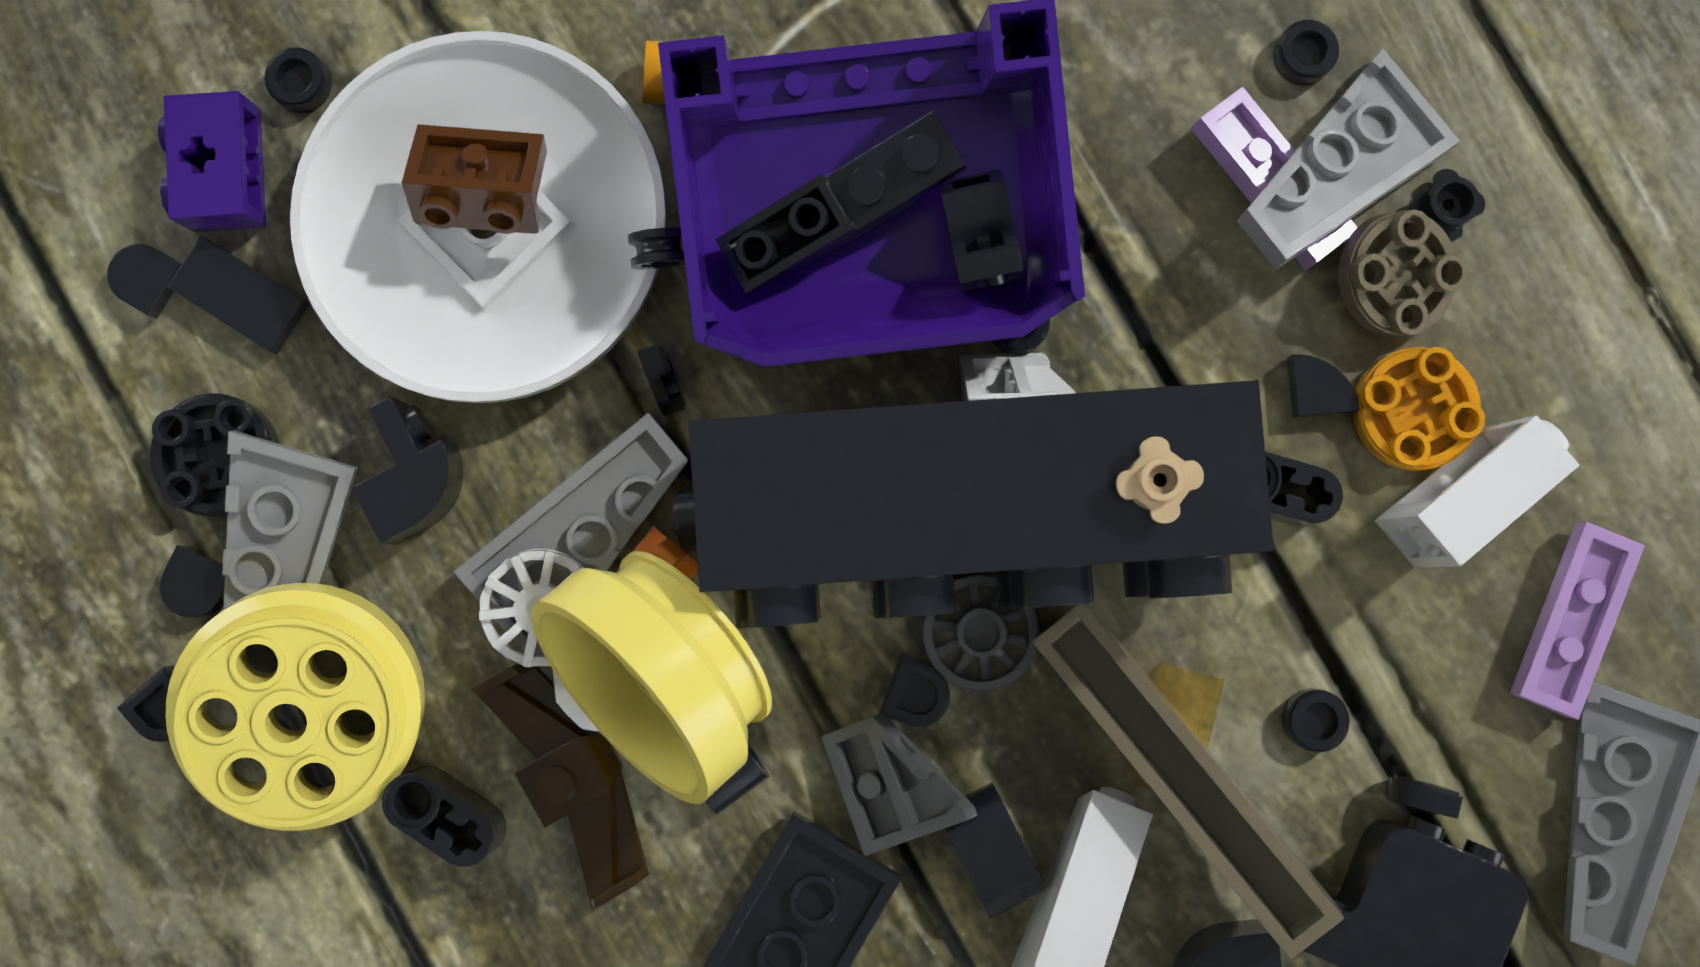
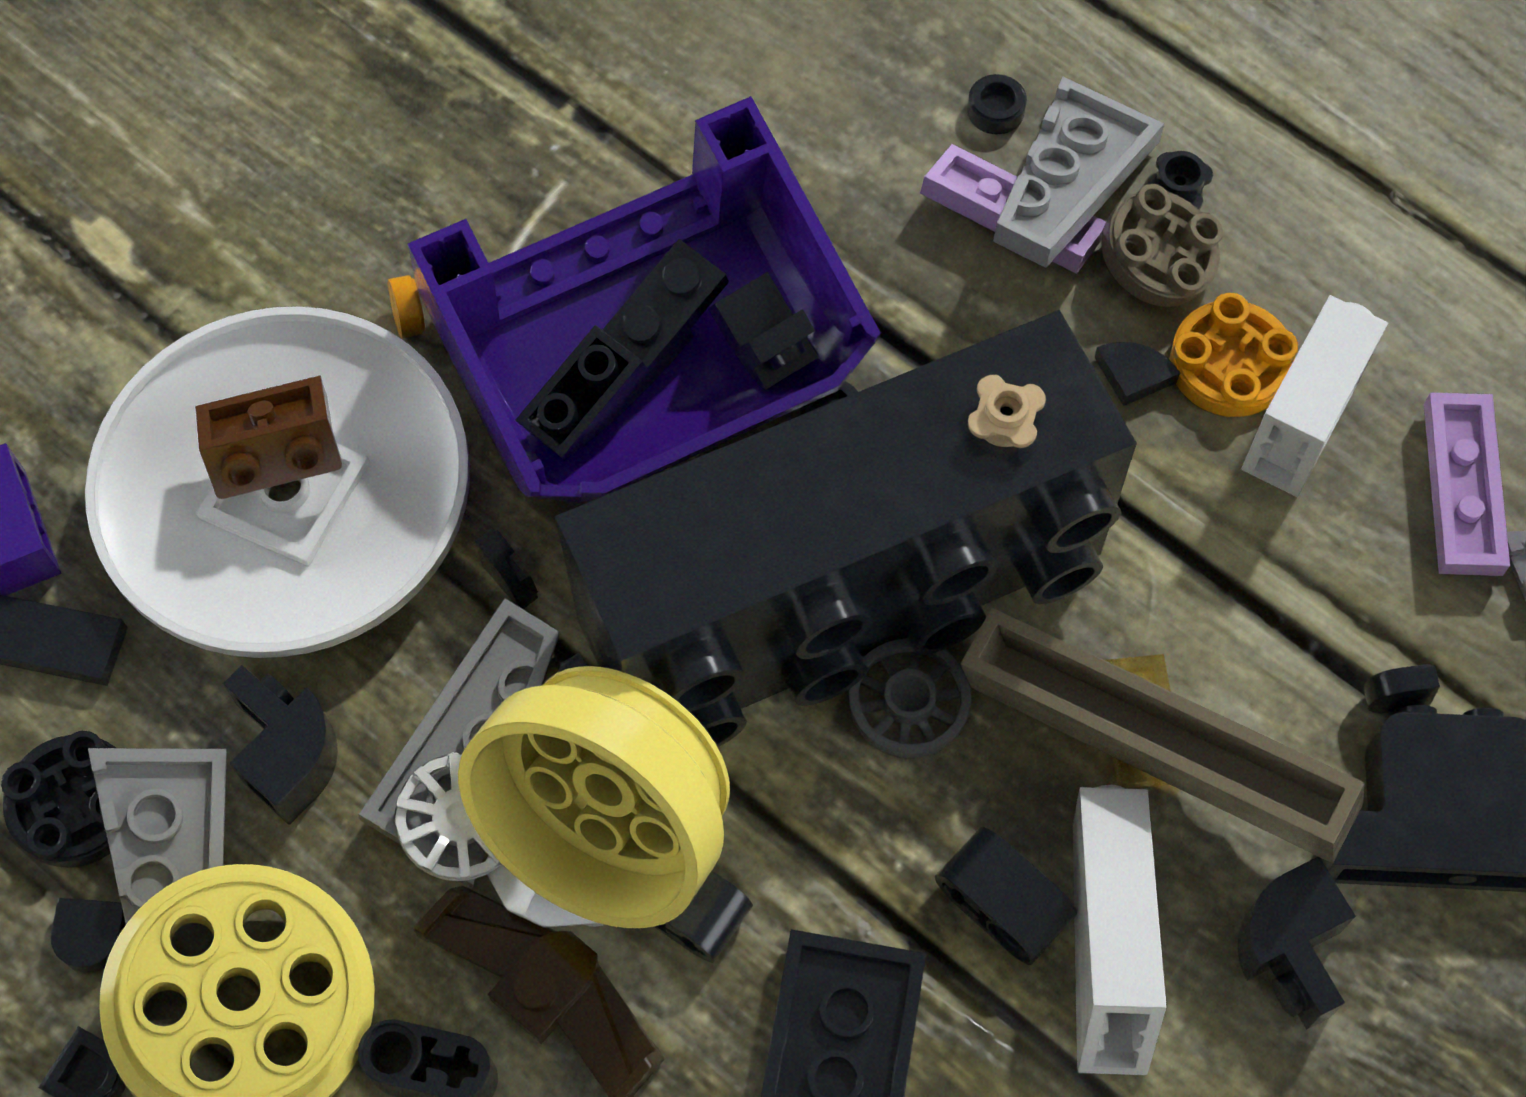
camera: 20 degrees left, 20 degrees down
black tile [265,47,332,113] -> none
black bush [628,228,685,270] -> none
dark grey wing [821,713,977,856] -> none
black tile [879,655,950,727] -> none
black beam [1265,451,1343,526] -> none
black tile [1282,688,1350,752] -> none

